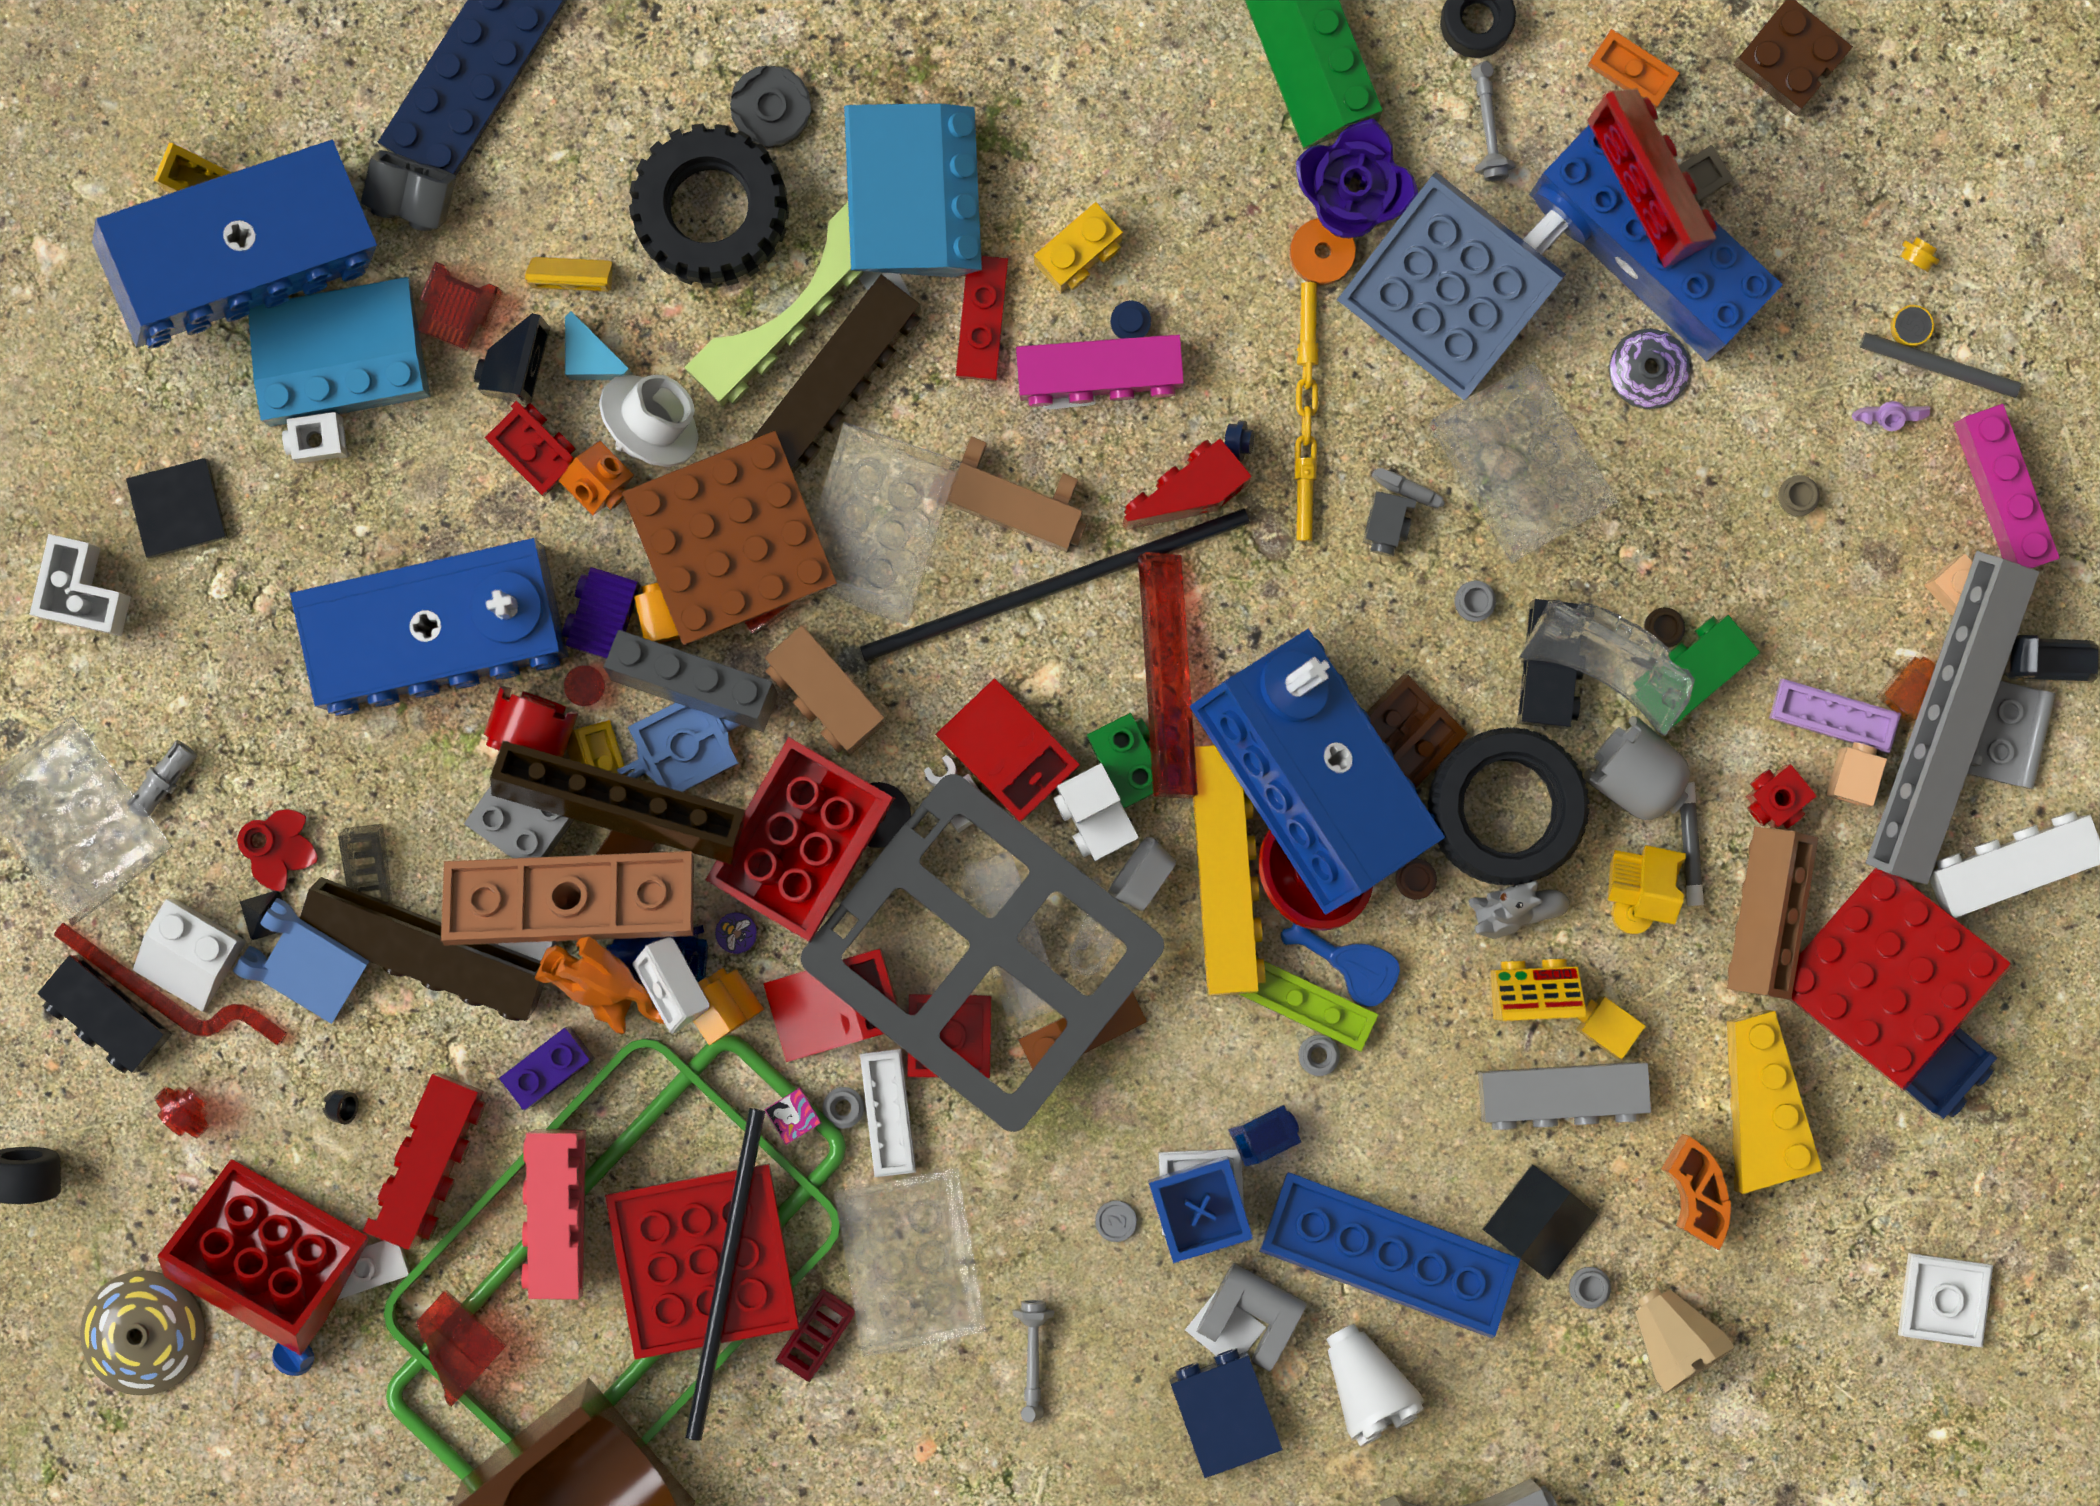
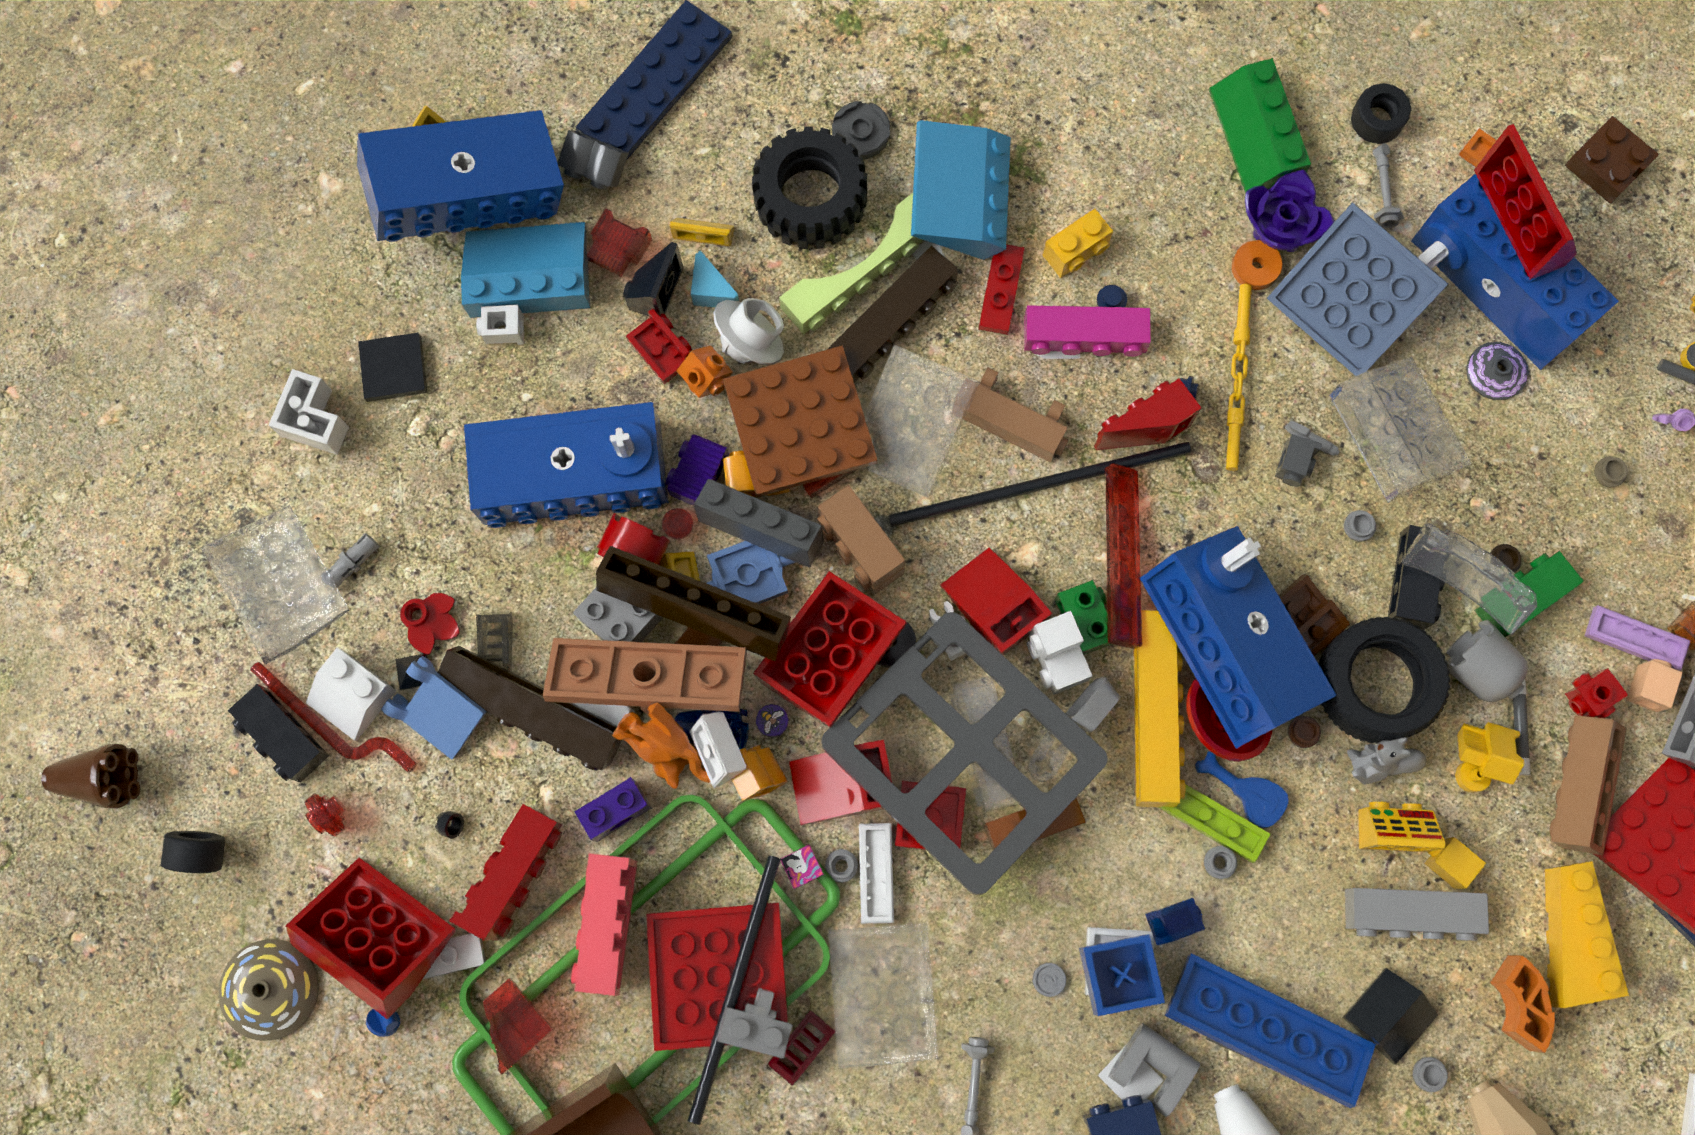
camera: 10 degrees right, 10 degrees down
none -> light grey hinge [717,988,792,1058]

